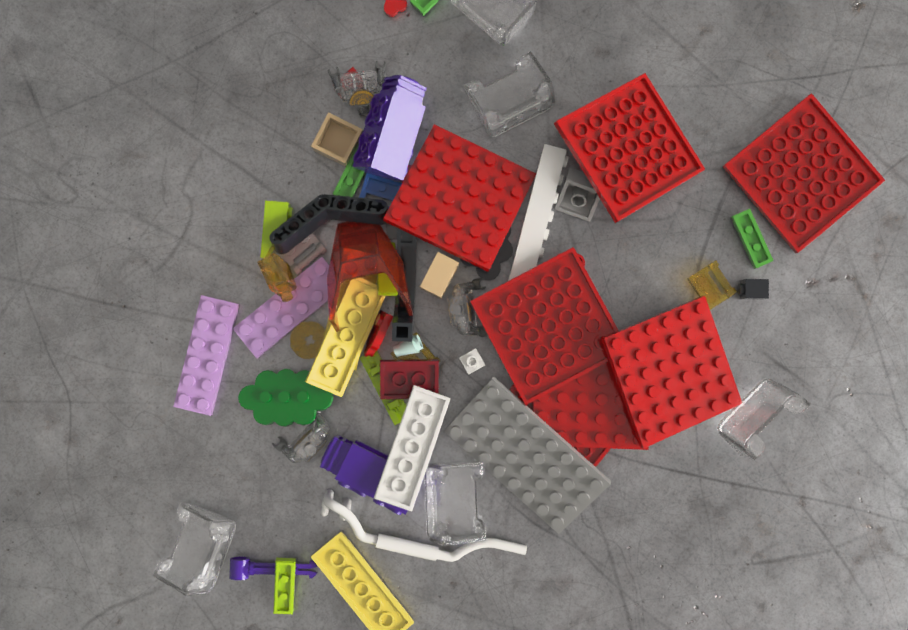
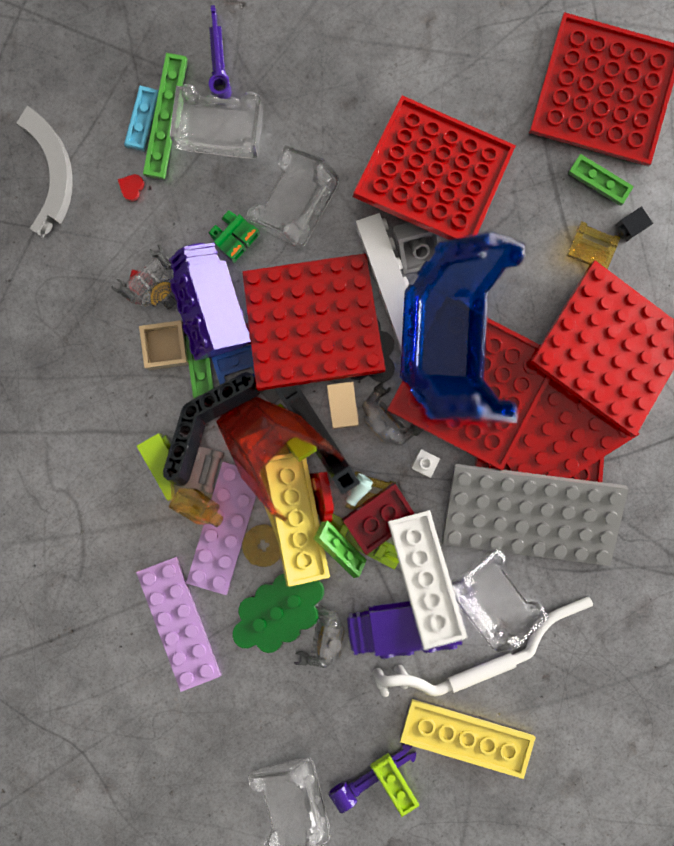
camera: 30 degrees left, 0 degrees up
none -> green hips [209,211,260,263]
none -> bright green plate [314,521,367,578]
none -> clear blue windscreen [400,232,525,423]

